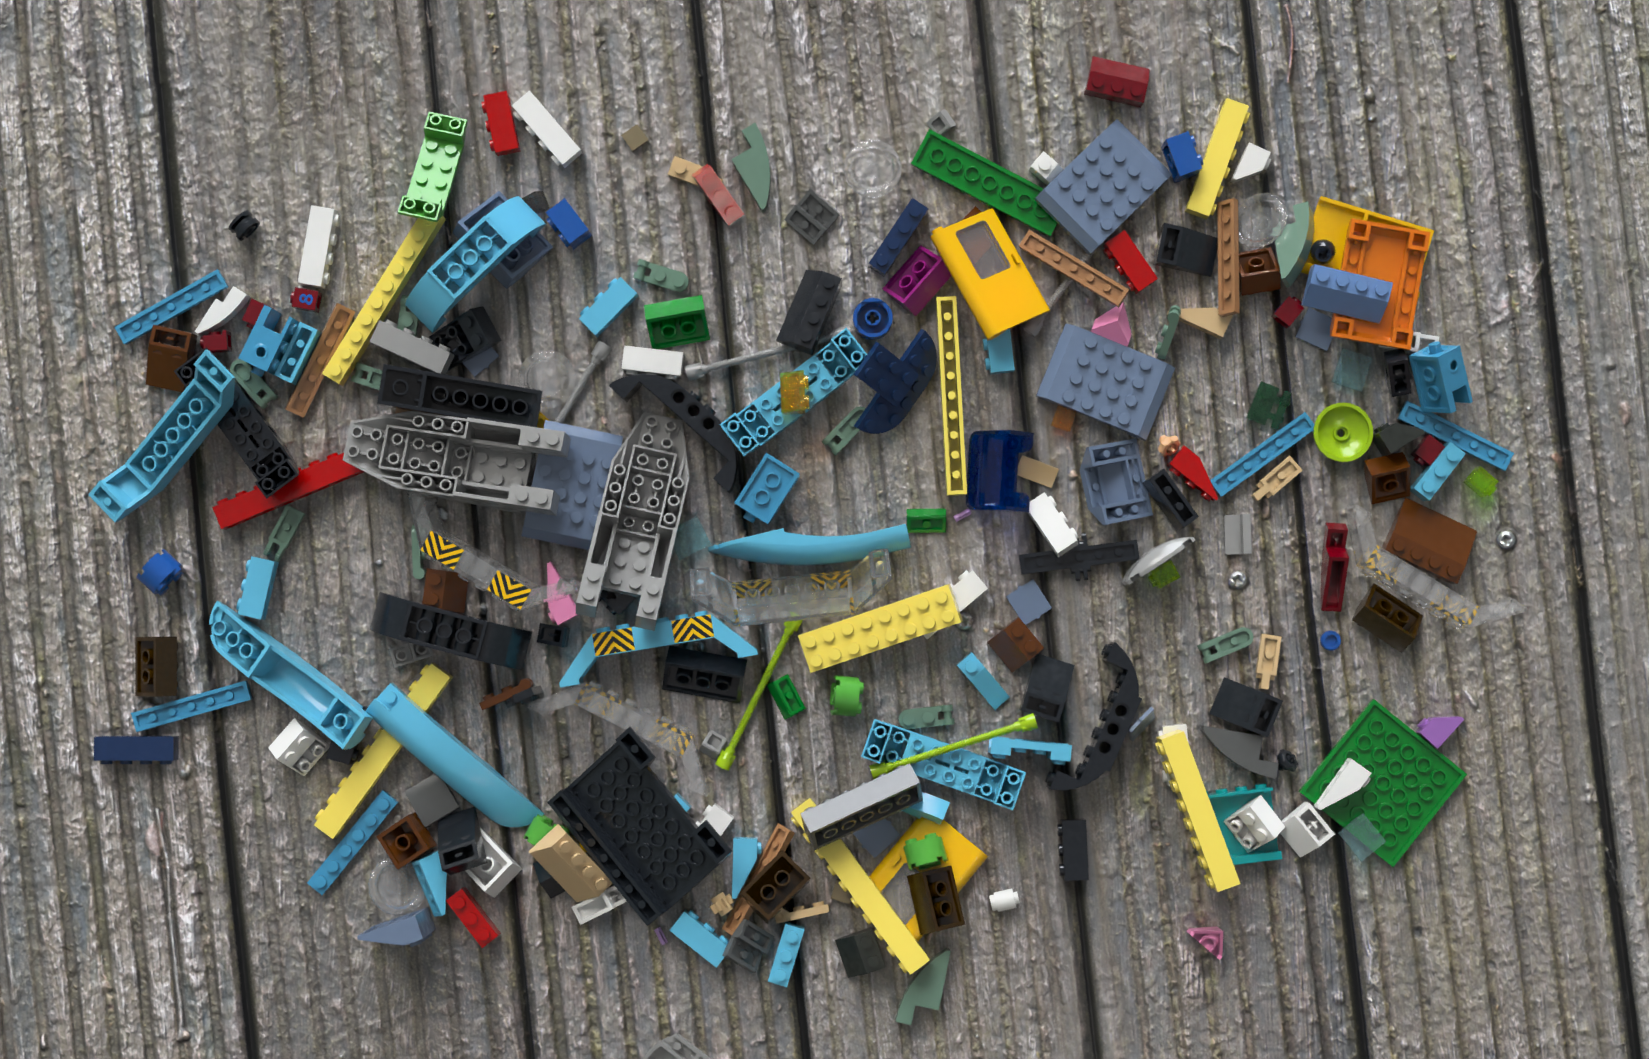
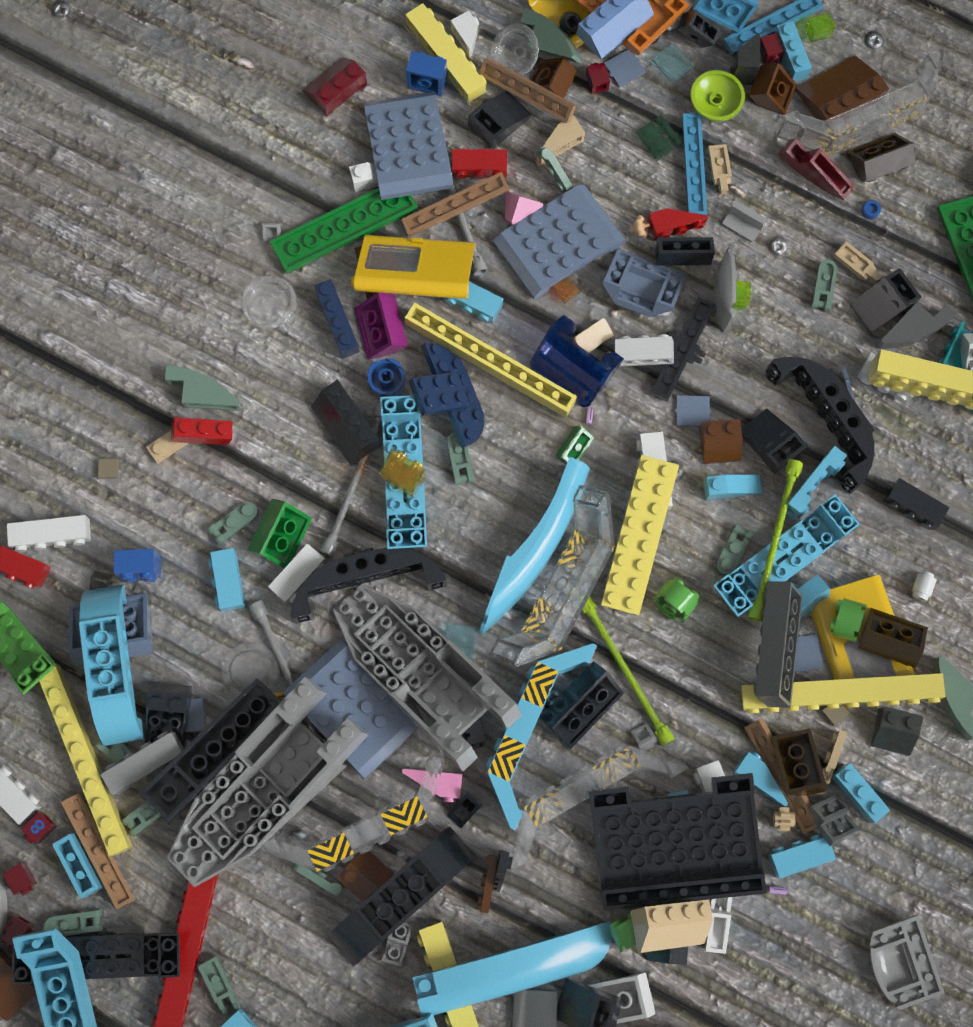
camera: 65 degrees left, 10 degrees down
dark azure torso [239,305,300,377] -> none
dark azure torso [734,453,800,525] -> none
green slope [767,674,806,720] -> none
dark grey slope [784,189,841,245] -> none
black piece [1277,749,1299,772] -> none

